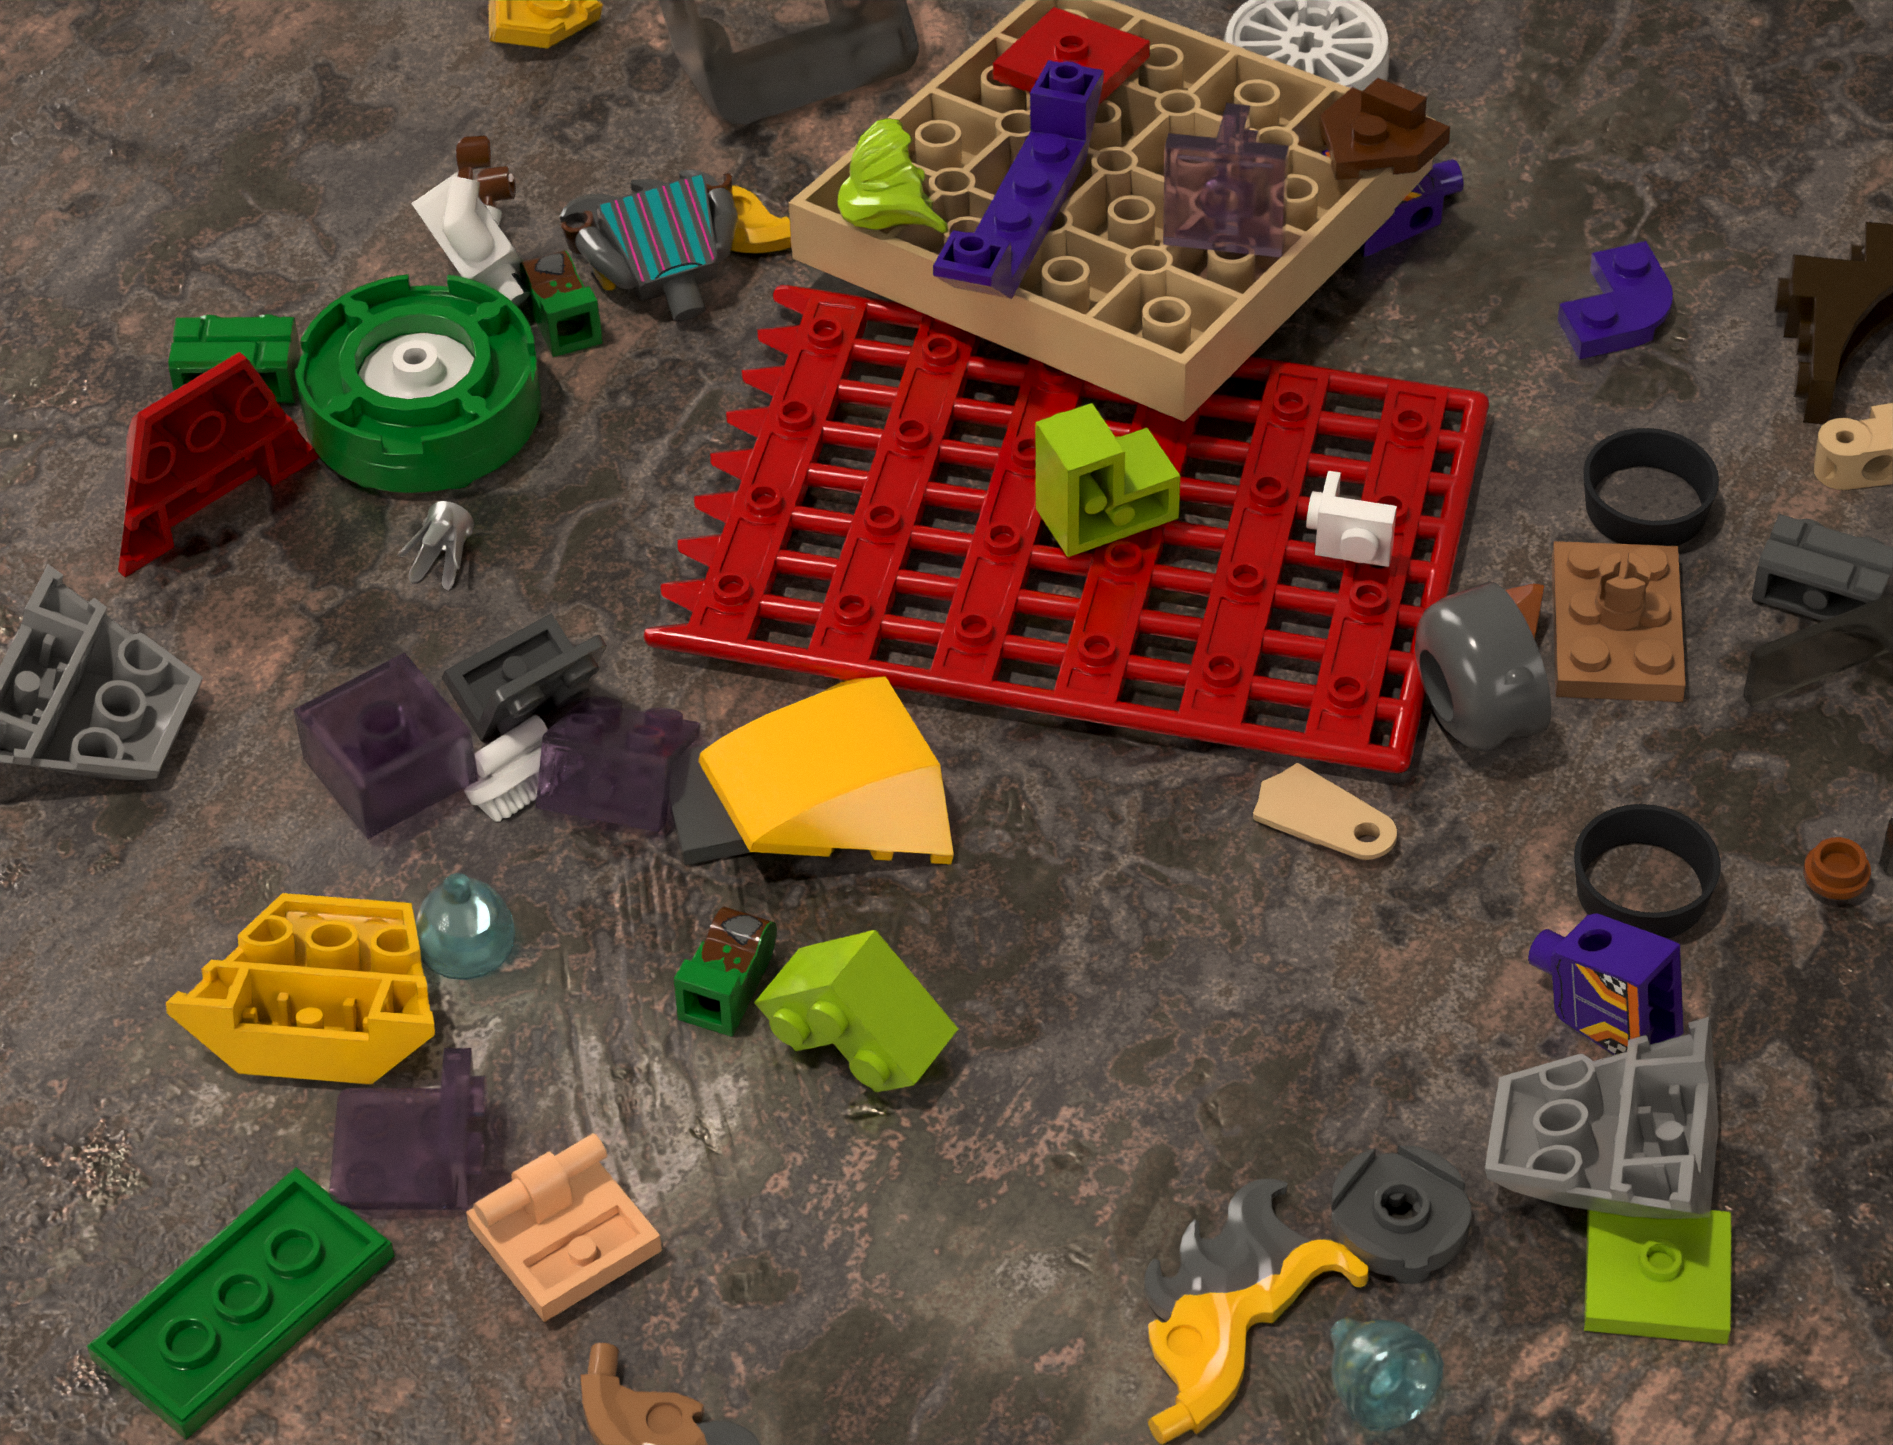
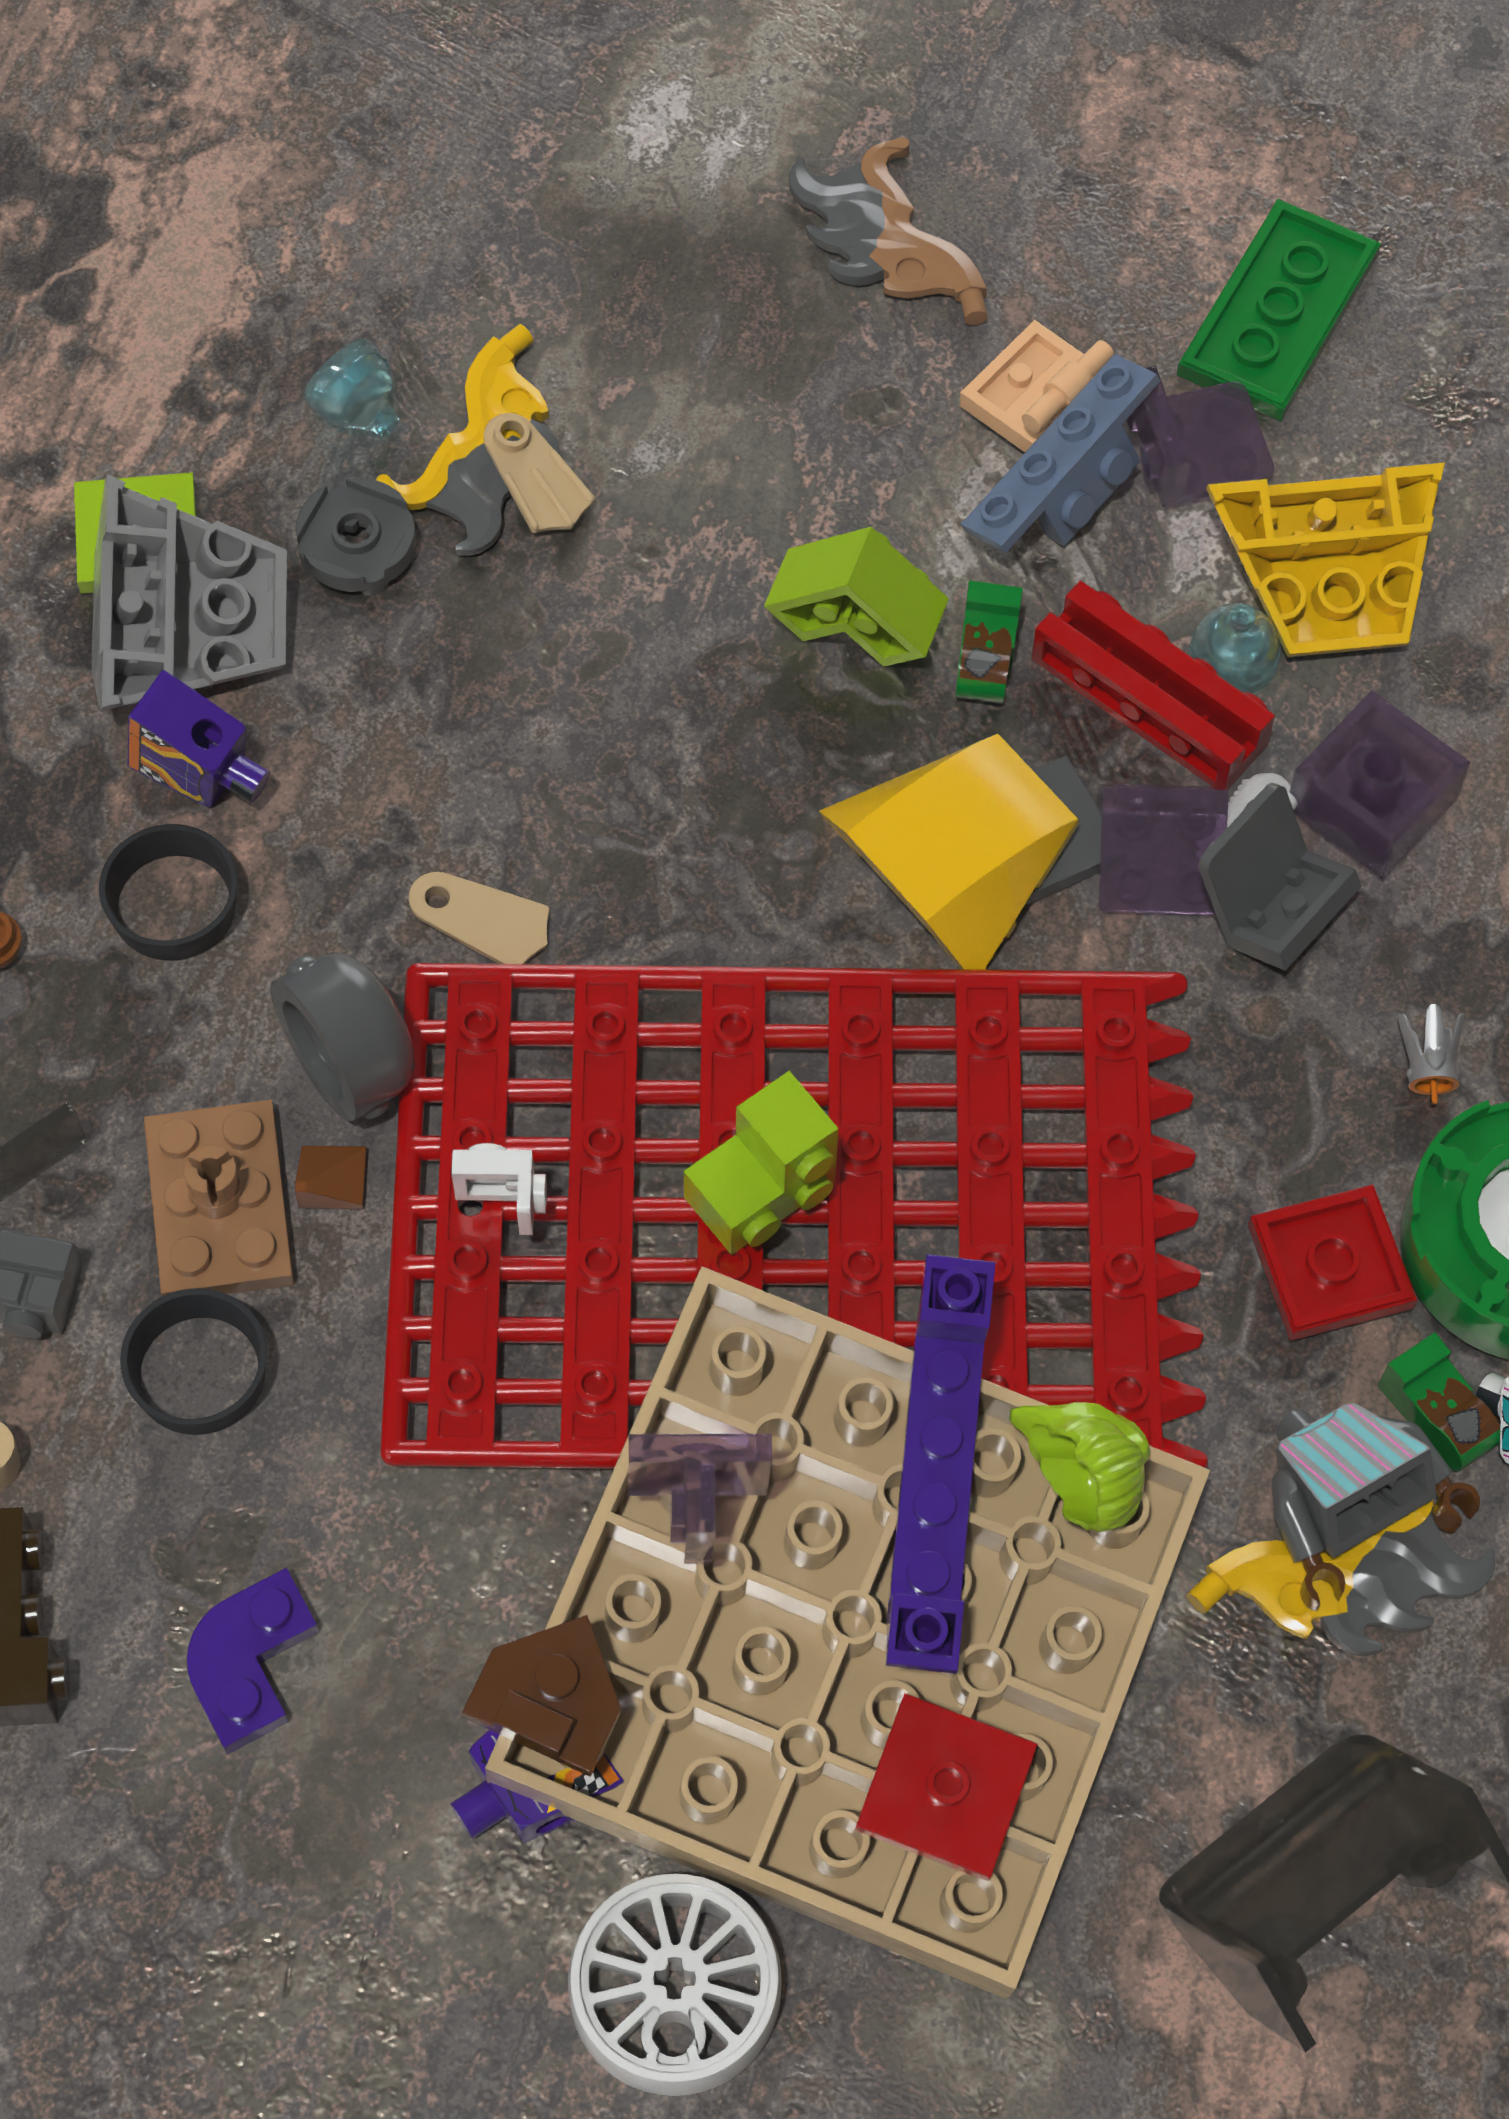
camera: 165 degrees right, 15 degrees up
none -> tan piece [483,413,595,533]
none -> sand blue bracket [961,354,1160,553]
none -> red brick [1031,580,1275,795]
none -> red plate [1248,1184,1417,1341]

